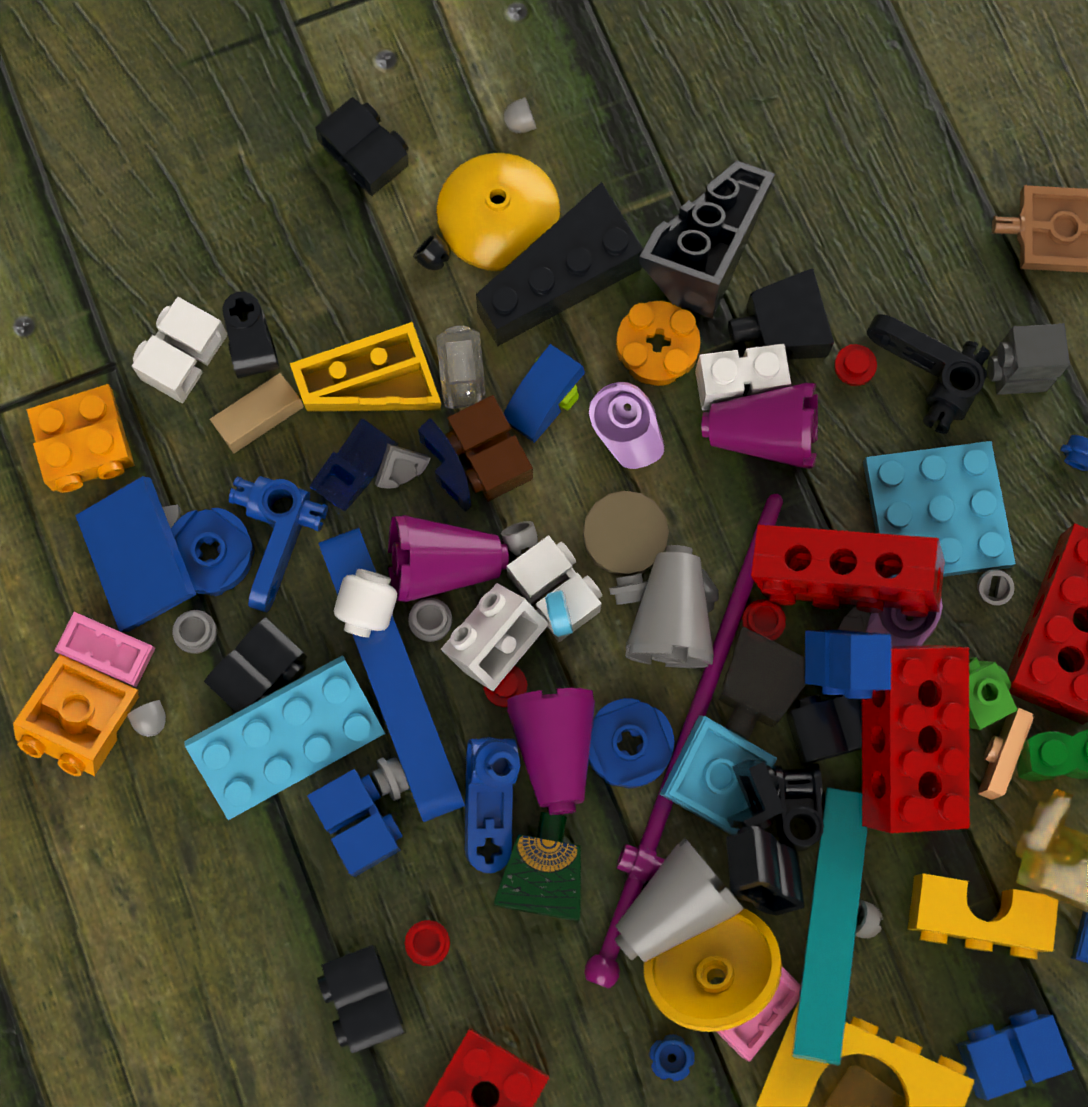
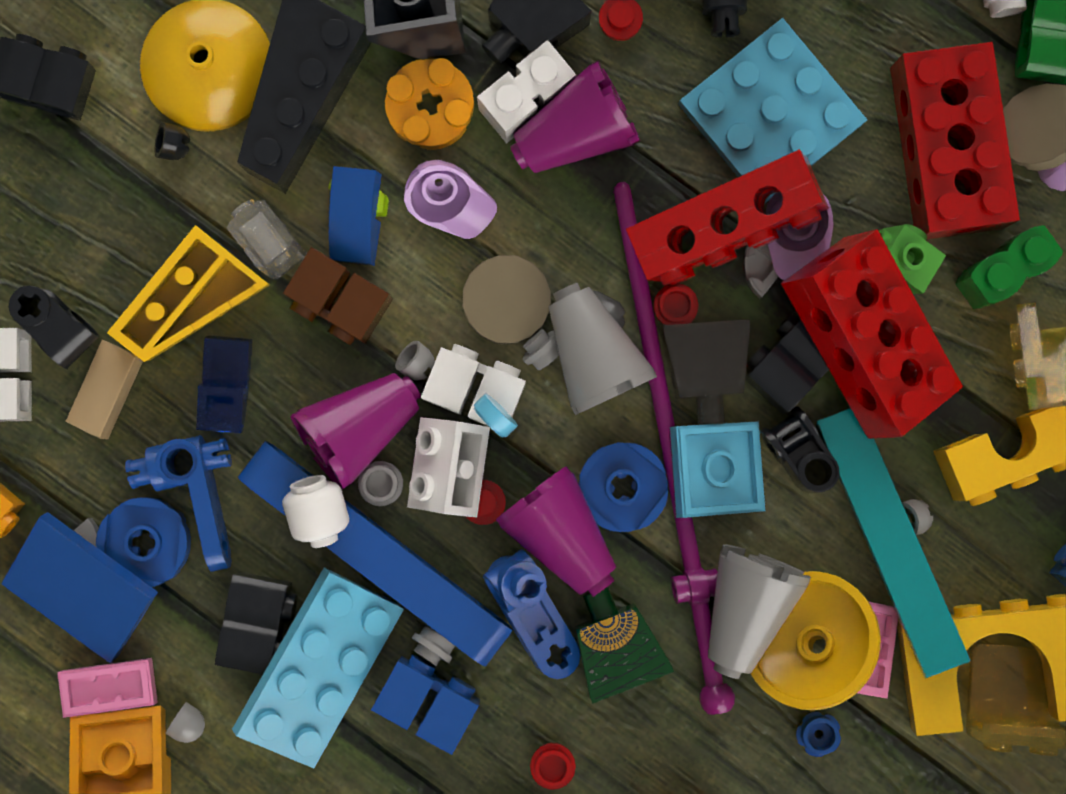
camera: 35 degrees left, 10 degrees up
light grey plate [172,610,217,654] -> none
light grey tile [375,444,431,489] -> none
clear blue slope [418,418,471,512] -> none
black brick [726,826,805,915] -> none
black bracket [727,760,785,829] -> none
blue piece [805,630,891,699] -> none
light grey hinge [977,569,1015,605] -> none
light nougat plate [977,708,1034,800] -> none

